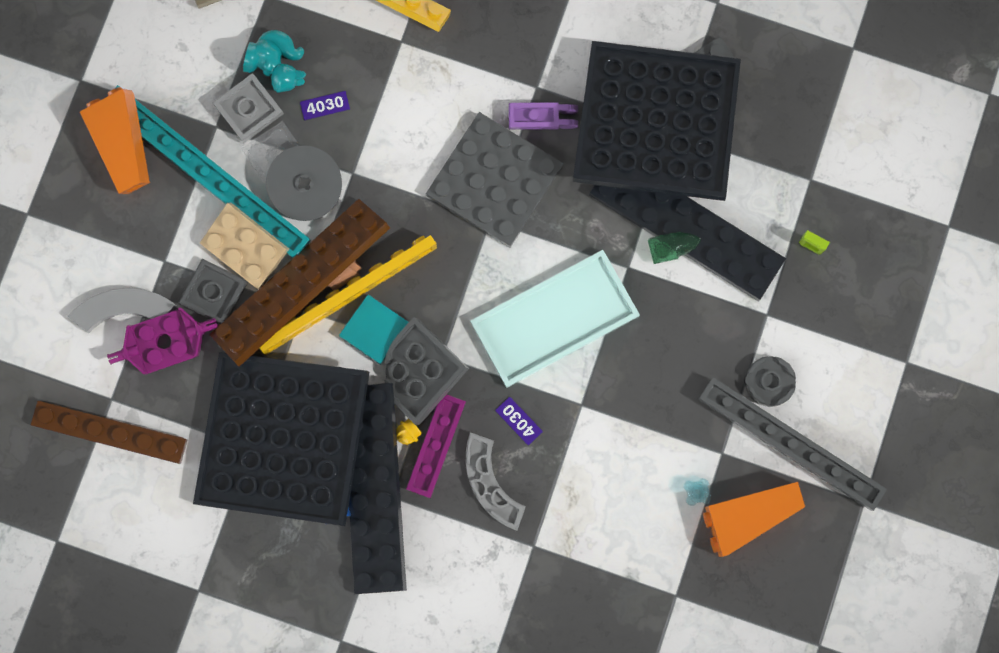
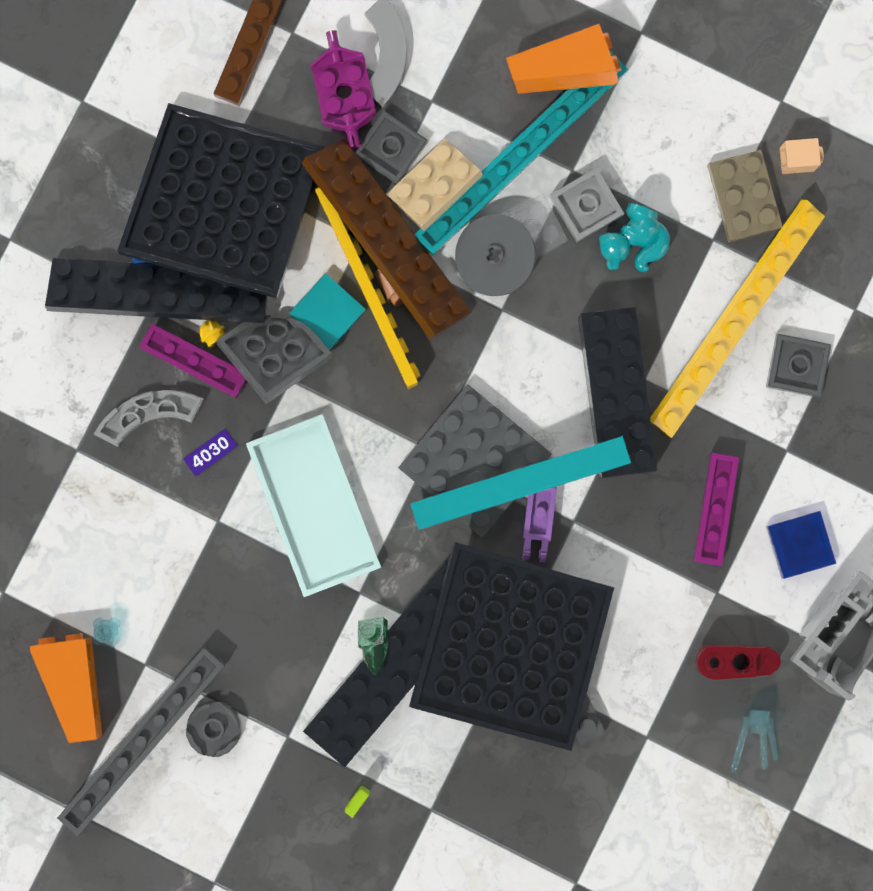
camera: 105 degrees right, 5 degrees up
dark purple sticker [300,91,350,120] -> none
none -> teal tile [410,436,631,530]
none -> black brick [578,307,657,479]

